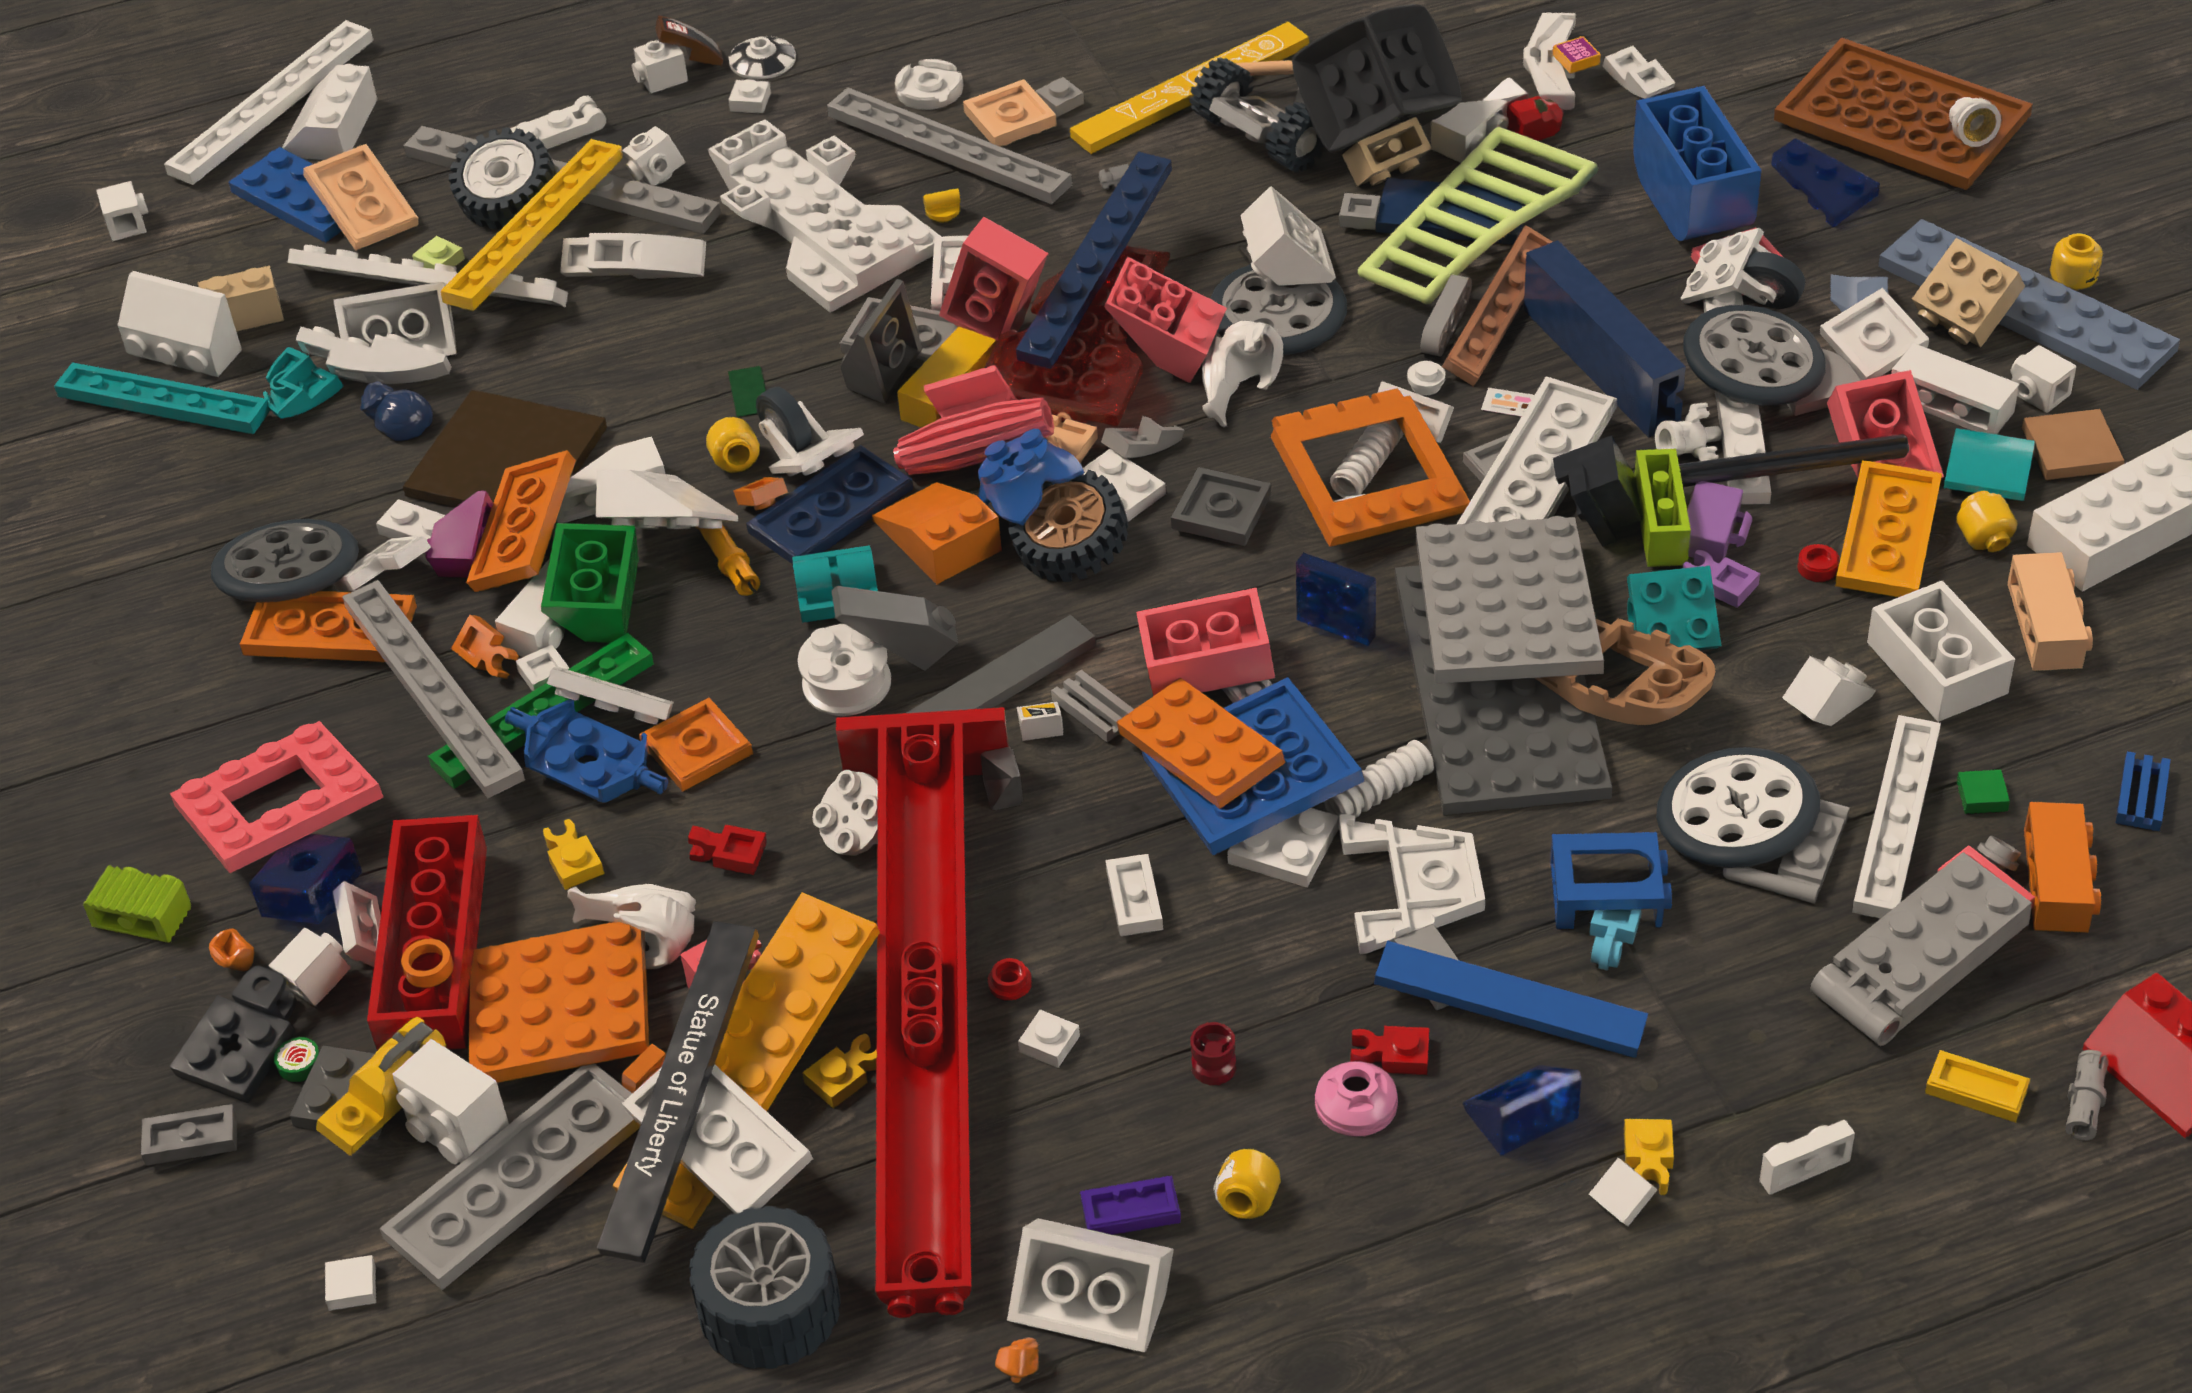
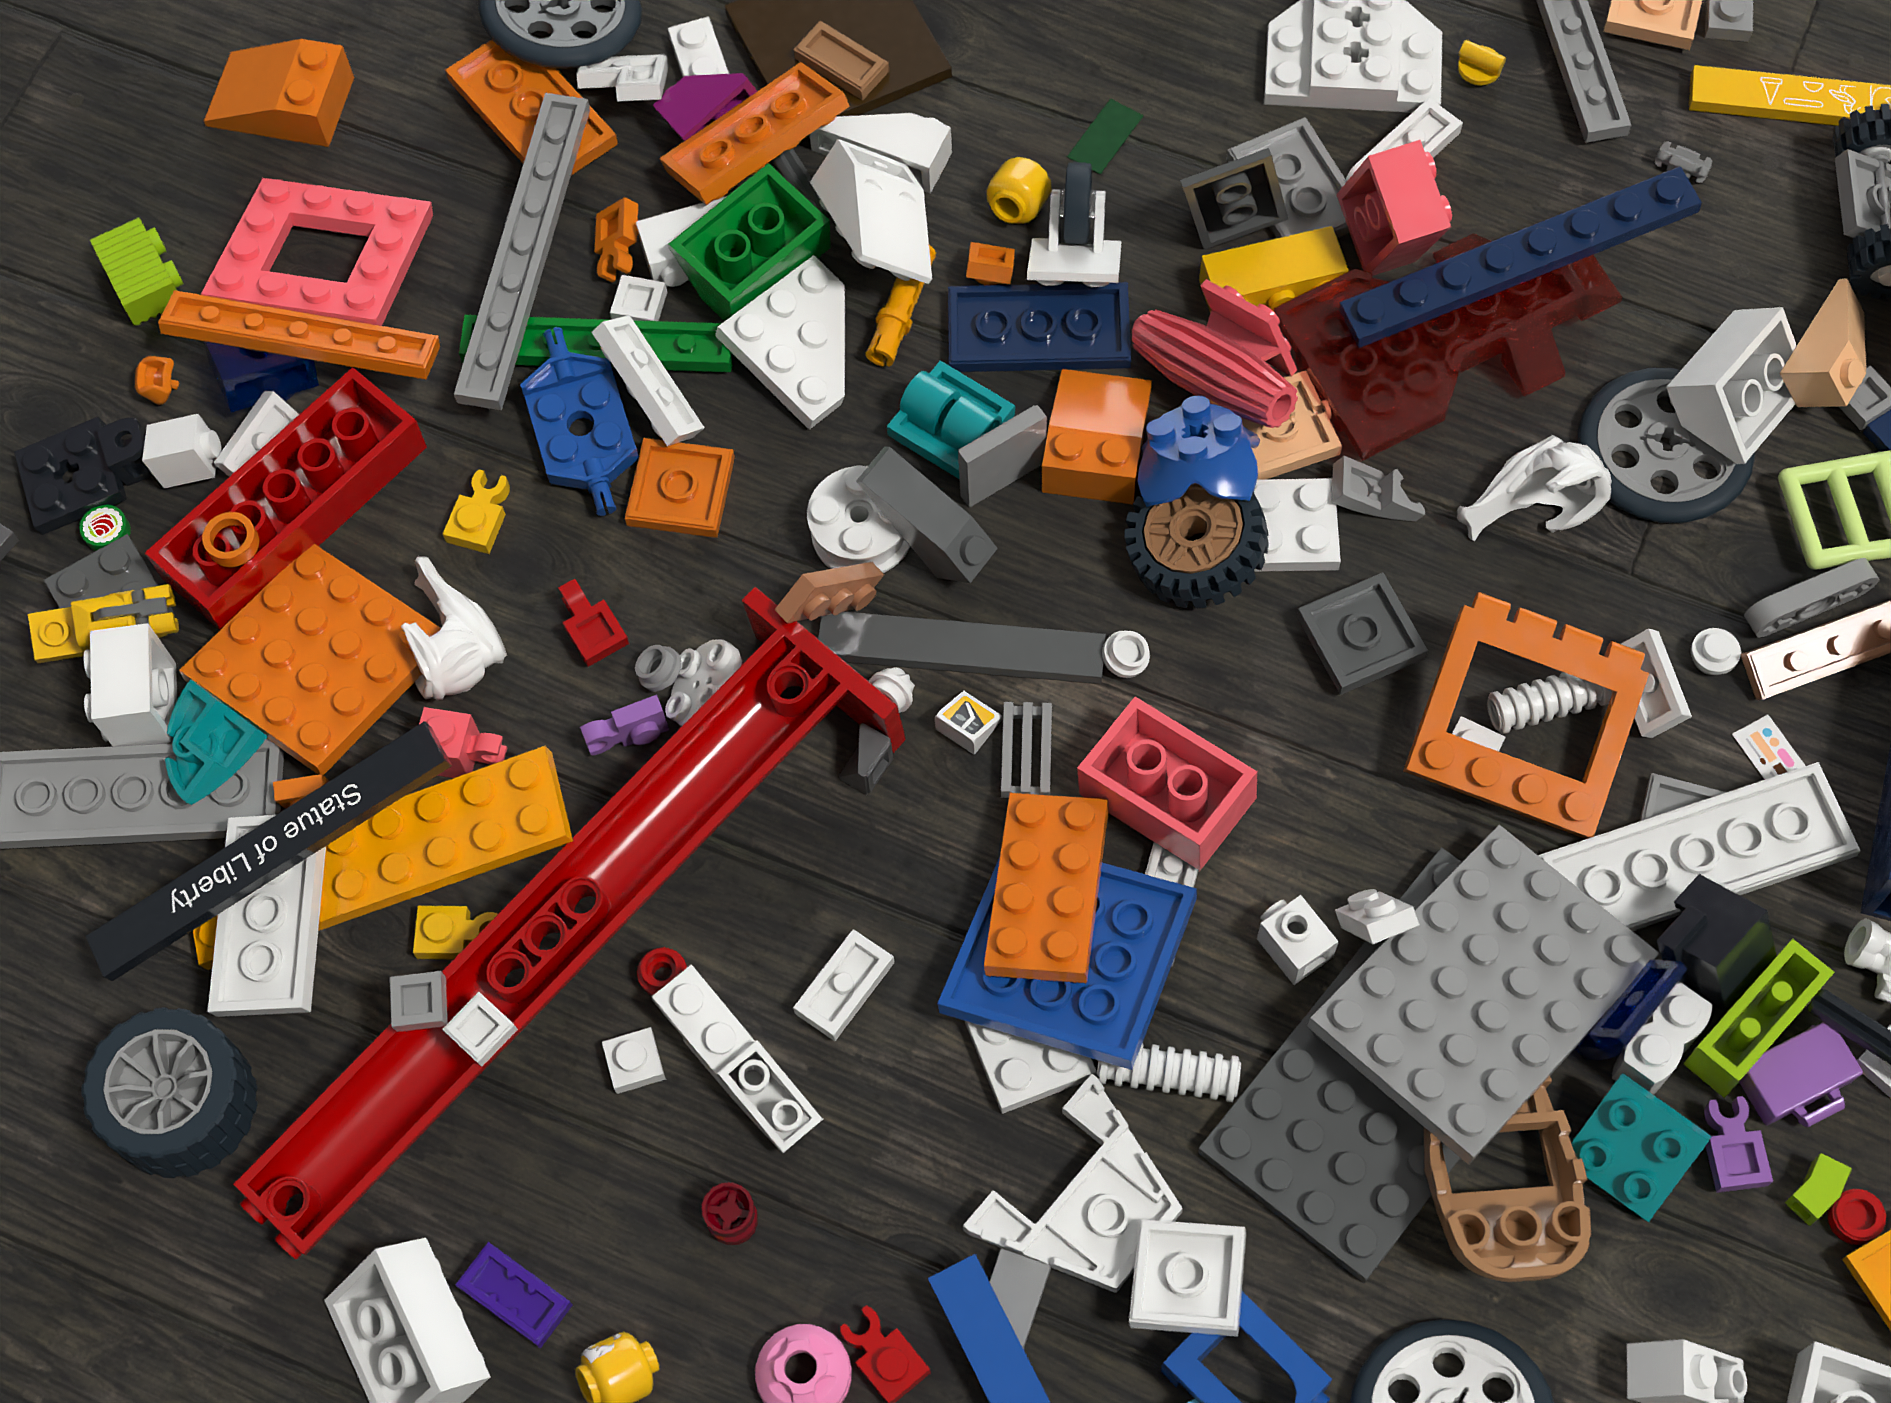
camera: 45 degrees right, 20 degrees up
orange piece [995,1337,1039,1383] -> none
coral slope [1104,257,1227,383] -> none
clear blue plate [1296,553,1376,646] -> none
none -> orange tile [158,290,440,380]
none -> teal brick [165,679,268,805]
none -> orange slope [204,39,354,147]
none -> light grey plate [390,971,448,1032]
none -> white tile [443,992,518,1067]
none -> medium lavender plate [580,695,669,756]
none -> light grey plate [635,645,681,692]
none -> white slope [652,964,823,1153]
none -> white plate [715,255,845,430]
none -> nougat plate [775,562,884,623]
none -> medium nougat tile [794,21,889,100]
none -> light grey tile [958,405,1047,508]
none -> white plate [1102,631,1150,678]
none -> white tile [1129,1219,1246,1336]
none -> white brick [1257,895,1339,985]
none -> white plate [1335,889,1419,944]
none -> clear blue slope [1575,960,1687,1060]
none -> white brick [1612,983,1712,1094]
none -> light nougat slope [1780,278,1866,407]
none -> lime piece [1785,1153,1852,1226]

